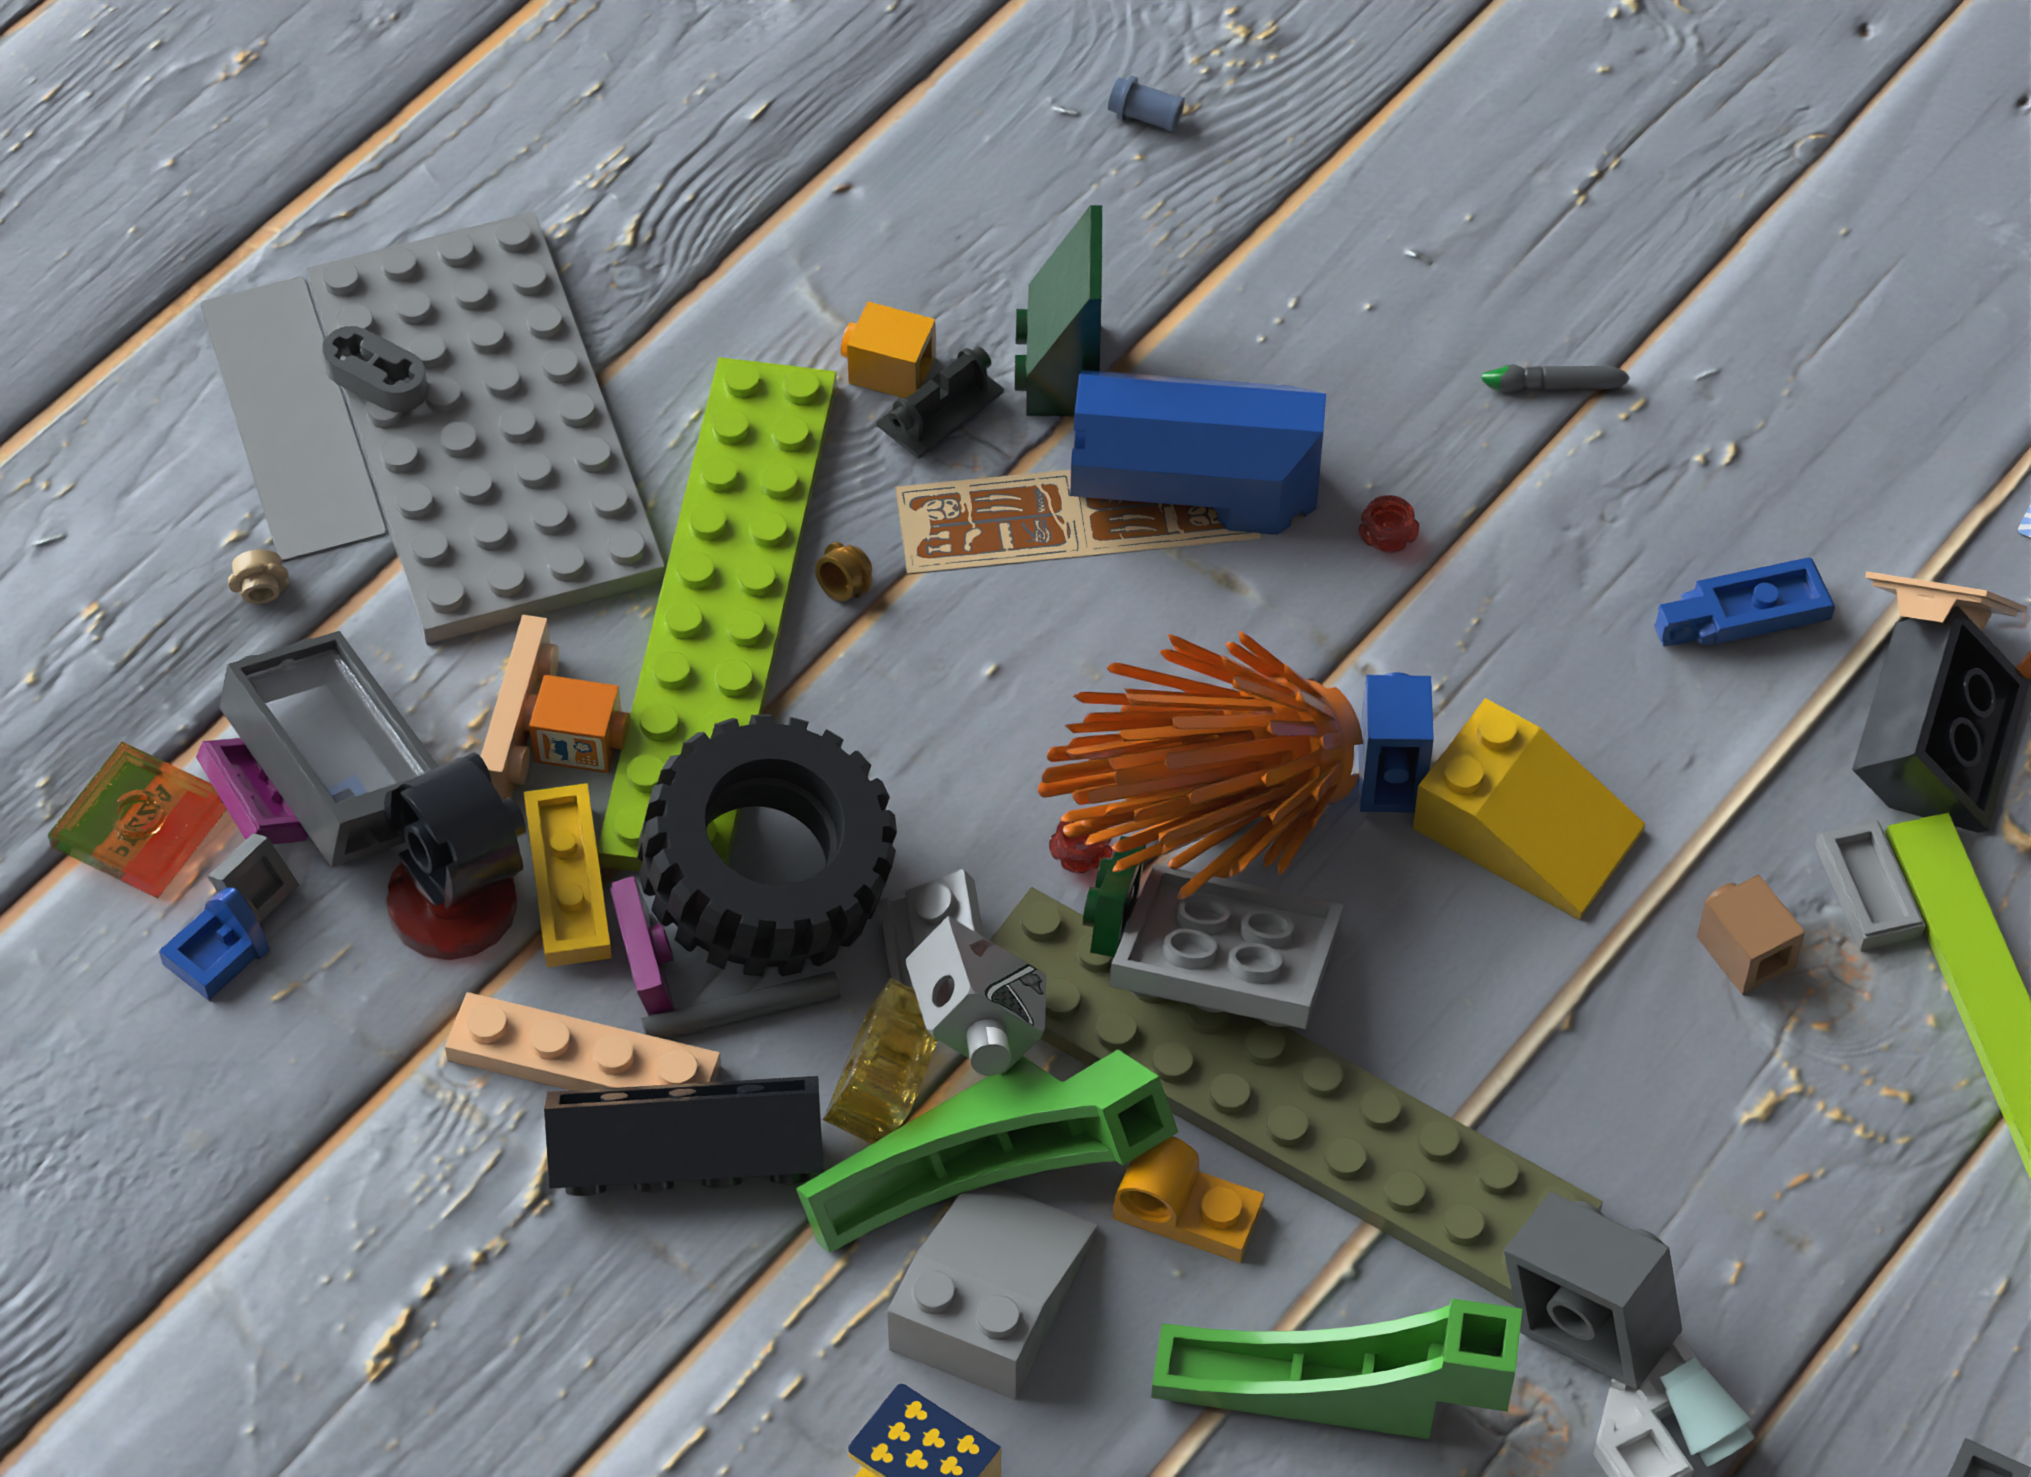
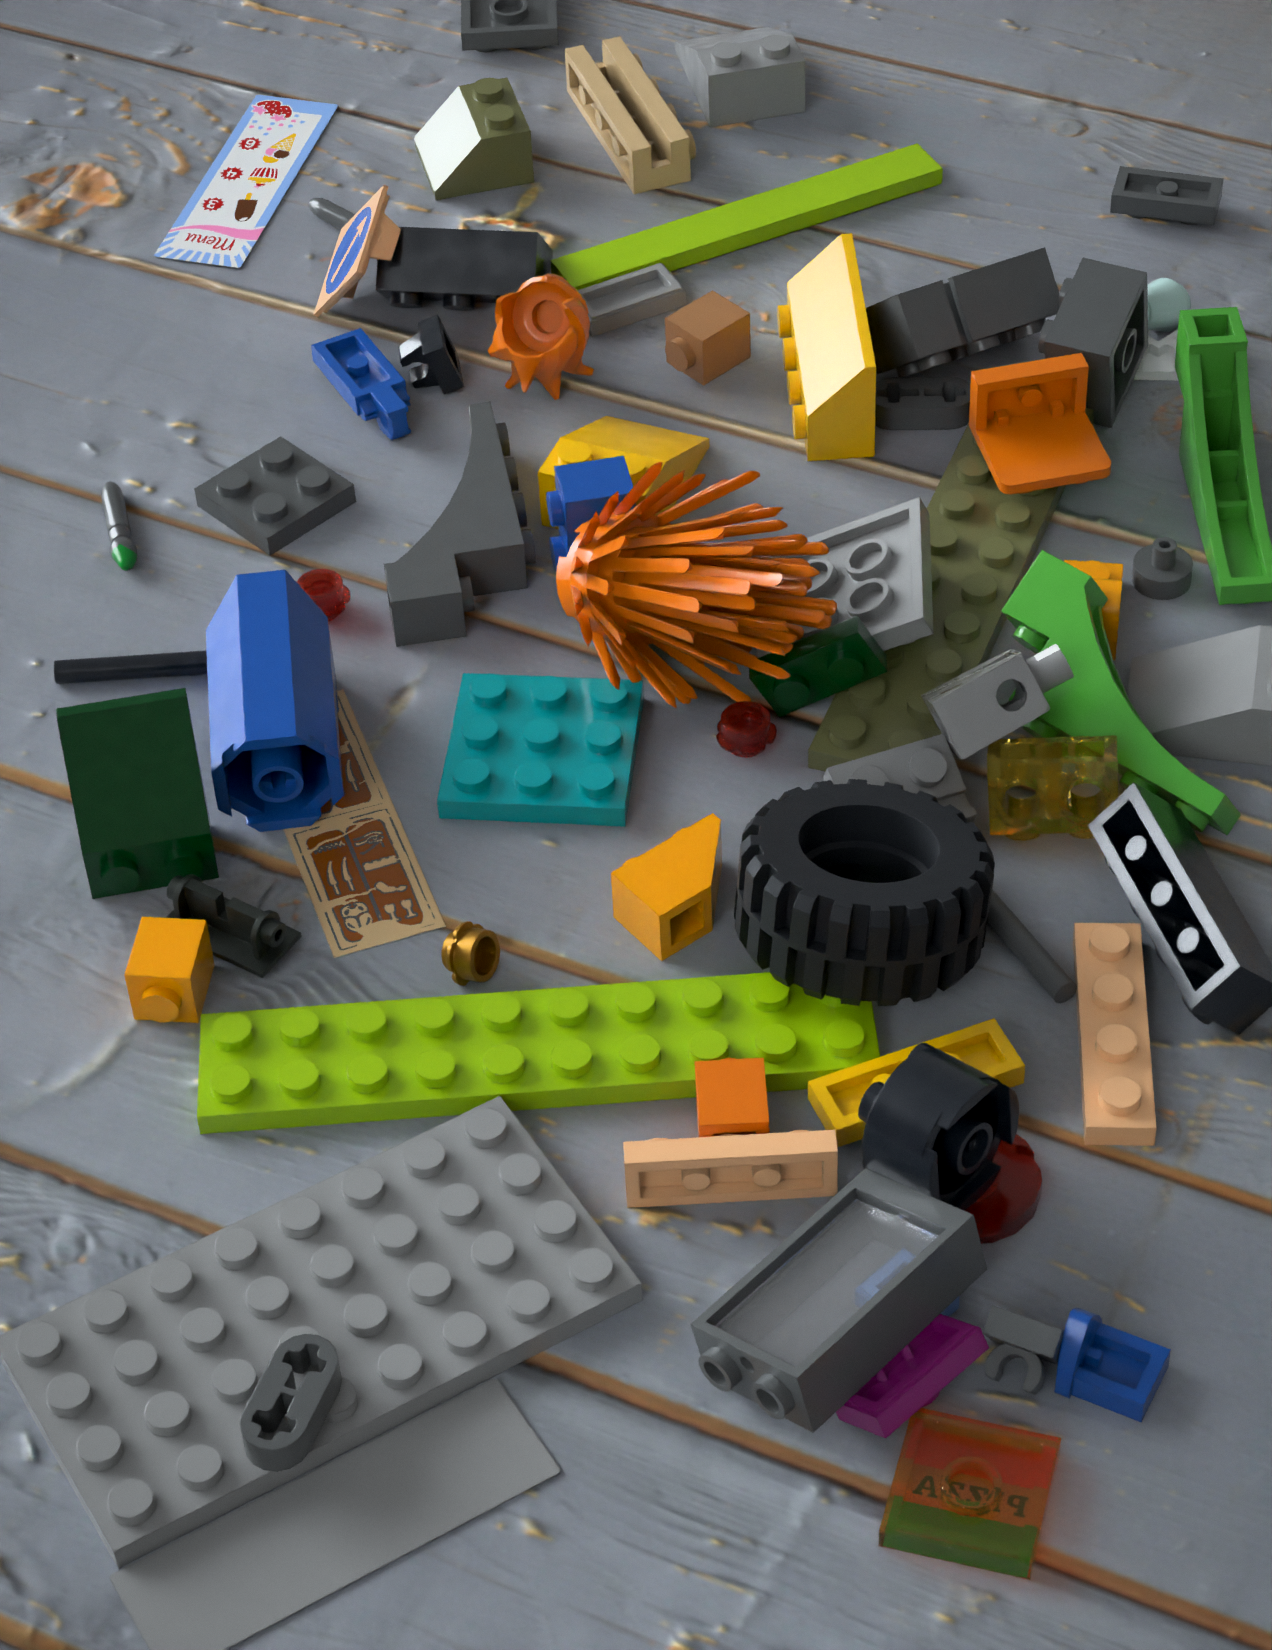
camera: 100 degrees left, 10 degrees down
tan plate [228,549,289,604] -> none
magenta plate [610,876,675,1016] -> none
none -> black bar [54,650,207,684]
none -> dark grey plate [194,436,356,556]
none -> dark grey arch [384,401,536,647]
none -> black tile [398,315,464,395]
none -> teal plate [437,673,644,827]
none -> orange hair [488,273,594,400]
none -> light orange slope [611,813,722,961]
none -> yellow slope [777,233,876,461]
none -> dark grey piece [866,247,1059,377]
none -> dark grey beam [875,376,970,430]
none -> orange bracket [969,353,1111,495]
none -> dark grey tile [1132,537,1193,600]

